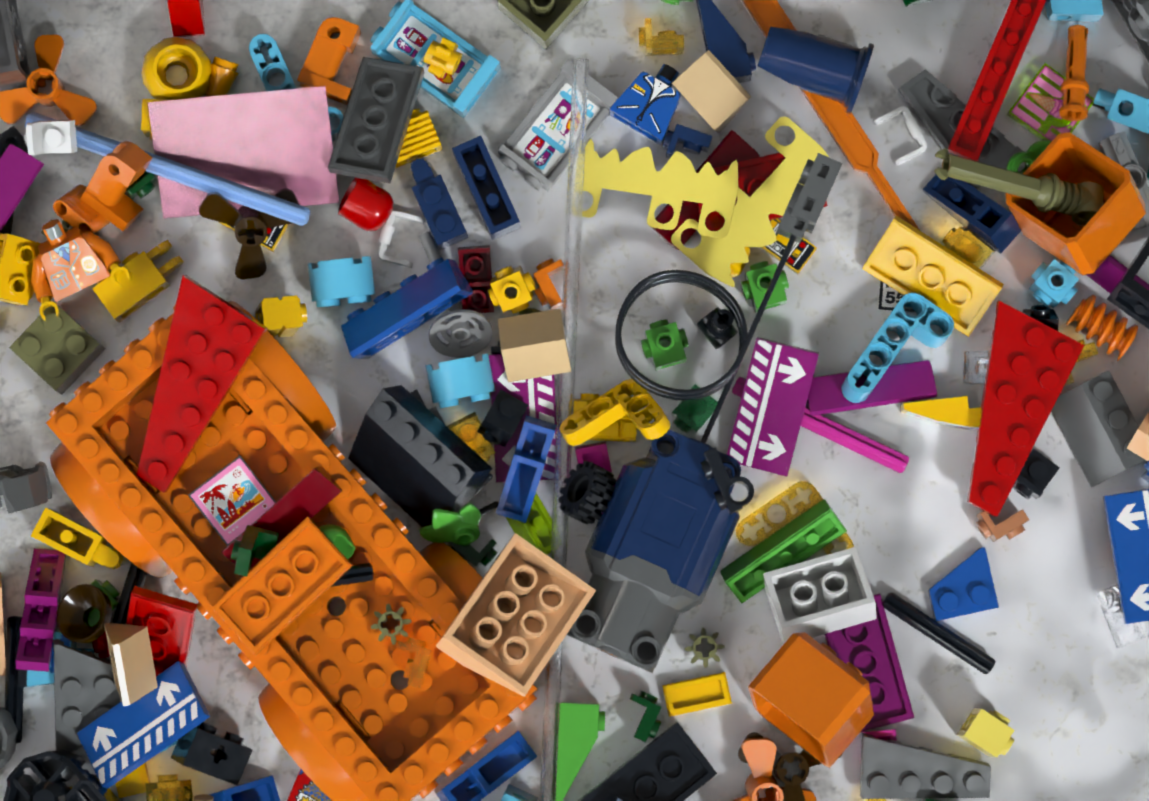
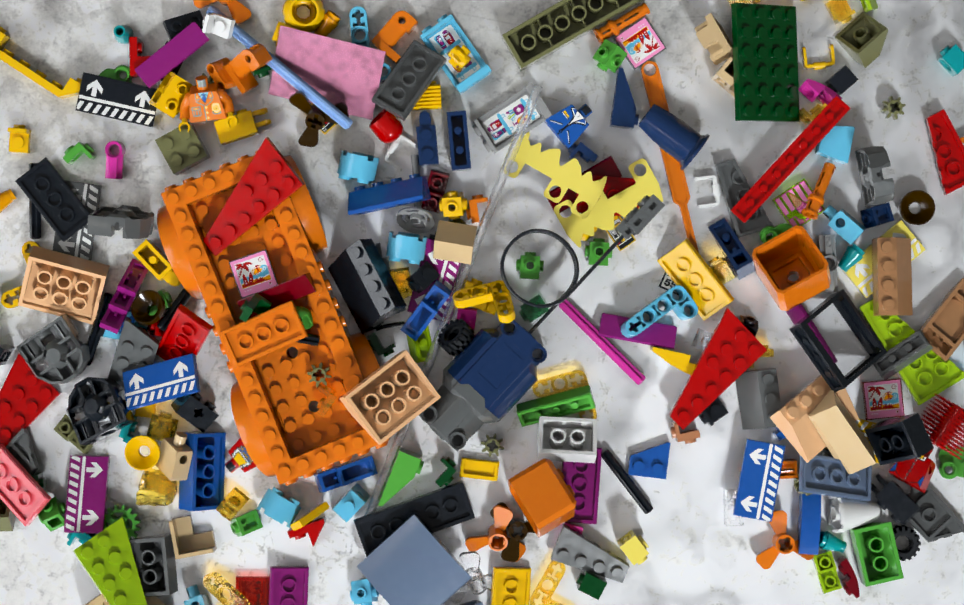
camera: 15 degrees right, 5 degrees up
tan slope [104,623,158,706] -> none
yellow brick [255,295,307,338] -> none
bright green plate [419,503,481,546] -> none
clear yellow bracket [639,18,684,56] -> none
tan slope [672,50,751,133] -> none
black pin [696,307,738,349] -> none
black plate [700,447,754,515] -> none
magenta tile [727,337,819,477] -> none
olive piece [934,148,1104,225] -> none
medium azure brick [1029,259,1079,308] -> none
orange piece [1065,295,1138,361] -> none

